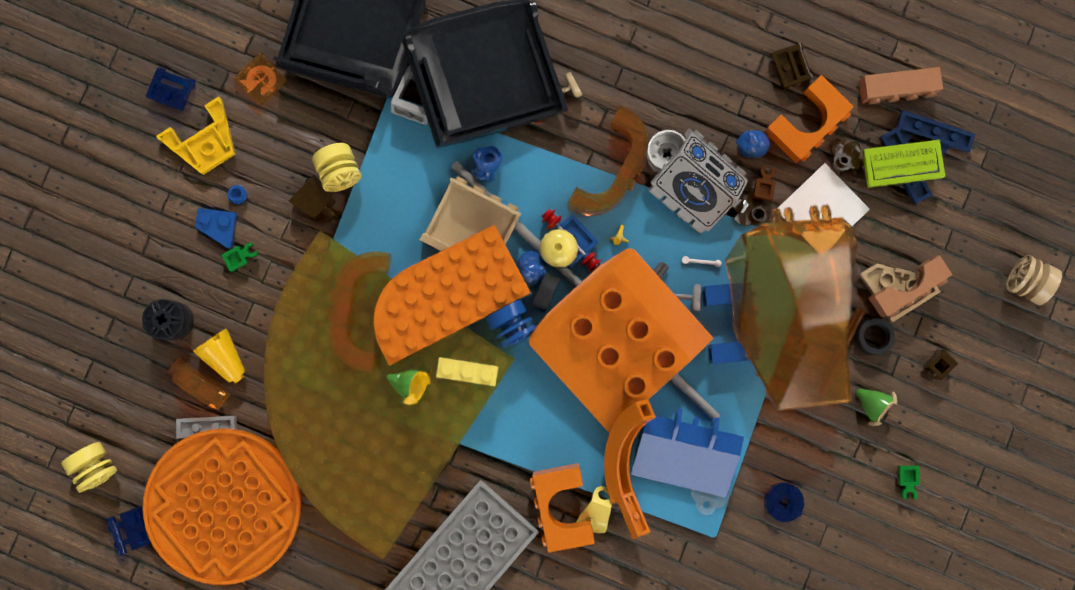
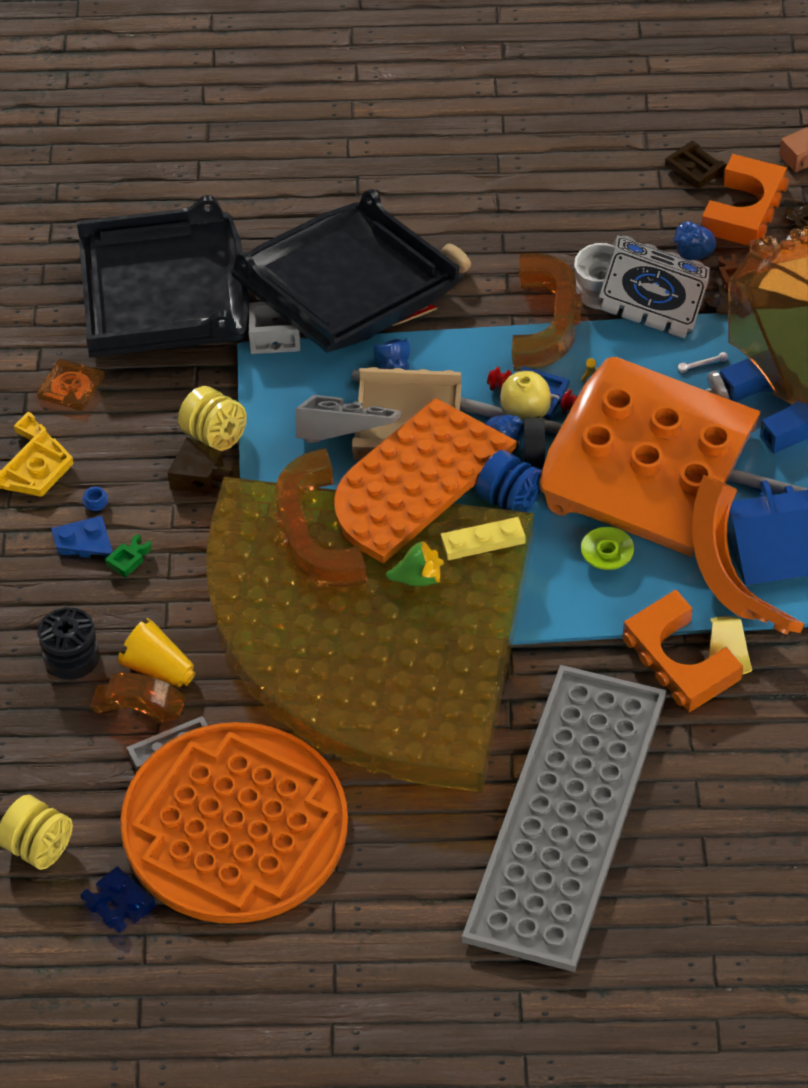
camera: 20 degrees left, 35 degrees down
none -> light grey wedge [296,395,401,443]
none -> lime dish [581,527,634,570]

